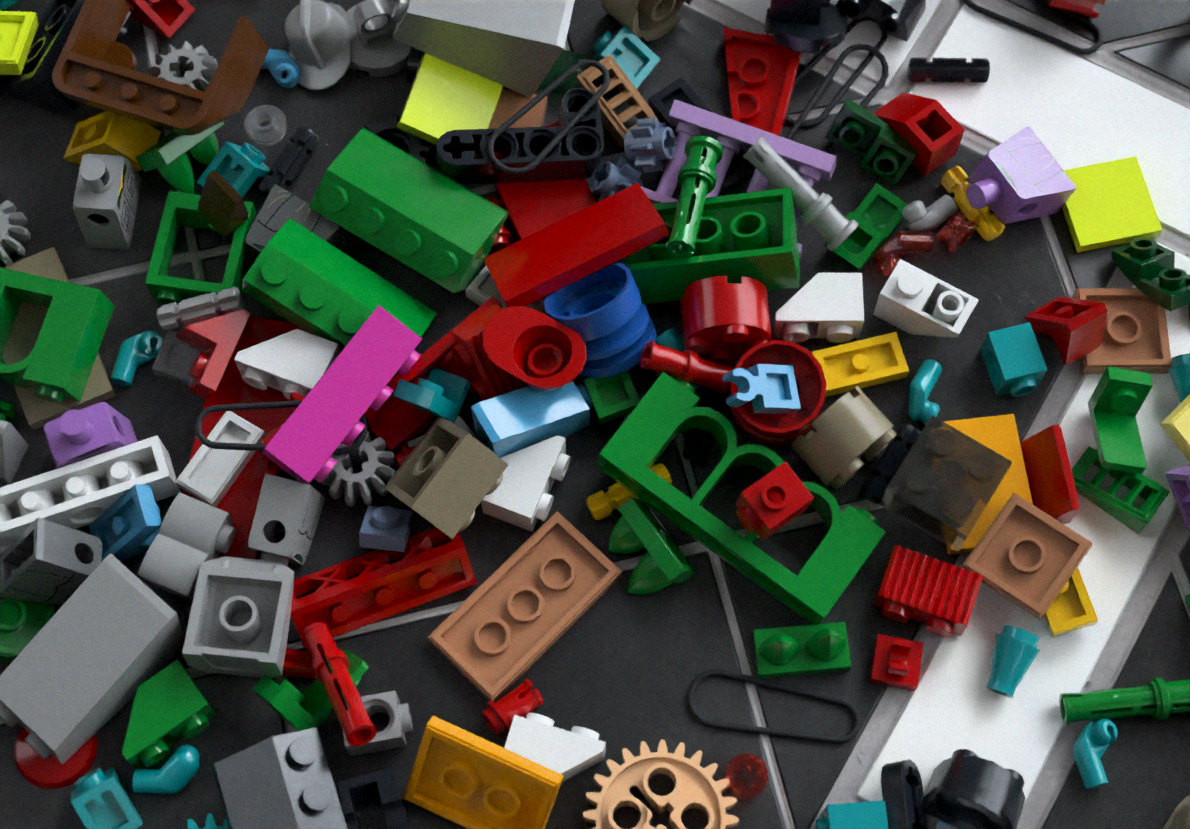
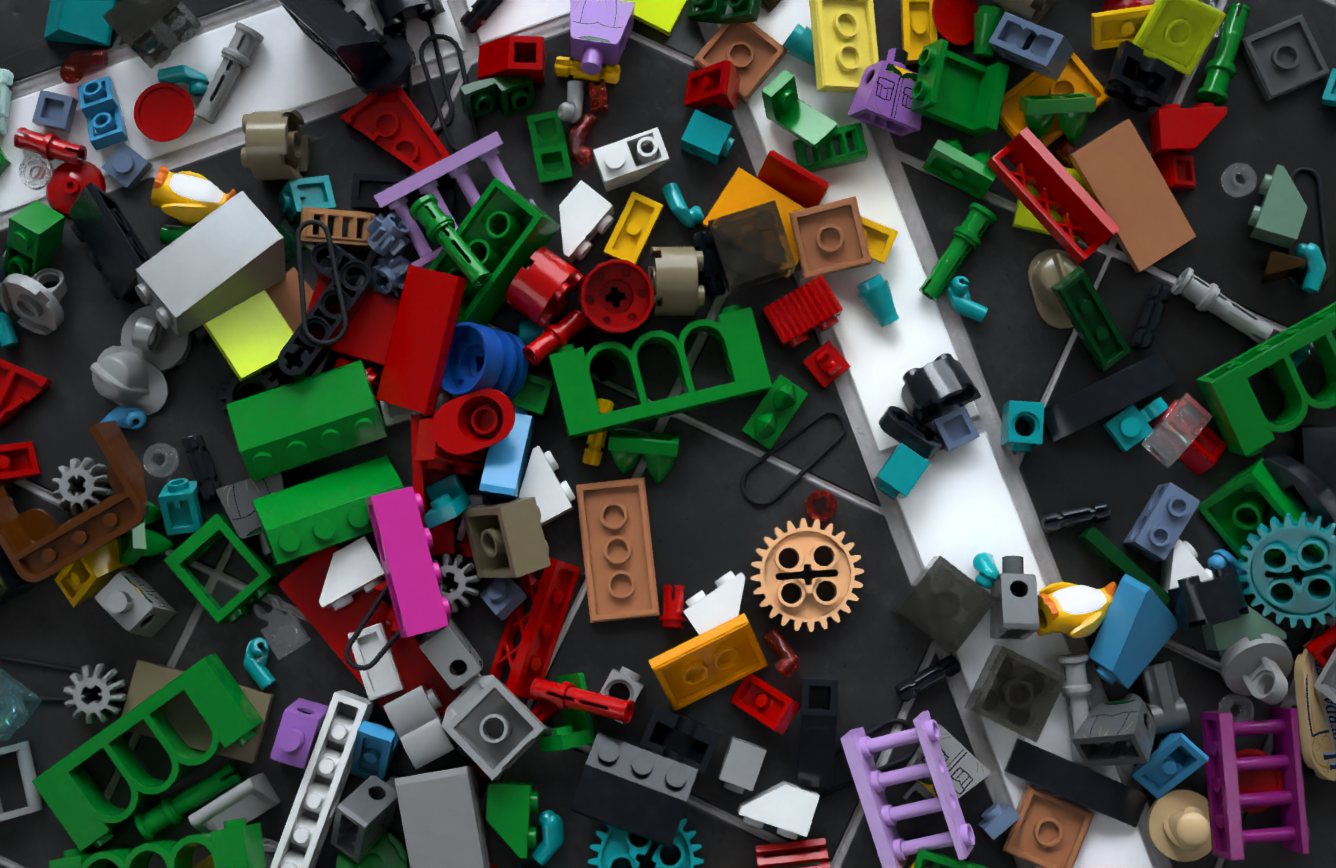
camera: 50 degrees left, 15 degrees up
light grey axle [156,287,244,330] -> none
red slope [175,309,251,399] -> none
dark brown slope [198,171,249,237] -> none
dark azure plate [722,364,801,414] -> none
red brick [735,461,814,541] -> none
light grey pin [743,136,859,252] -> none

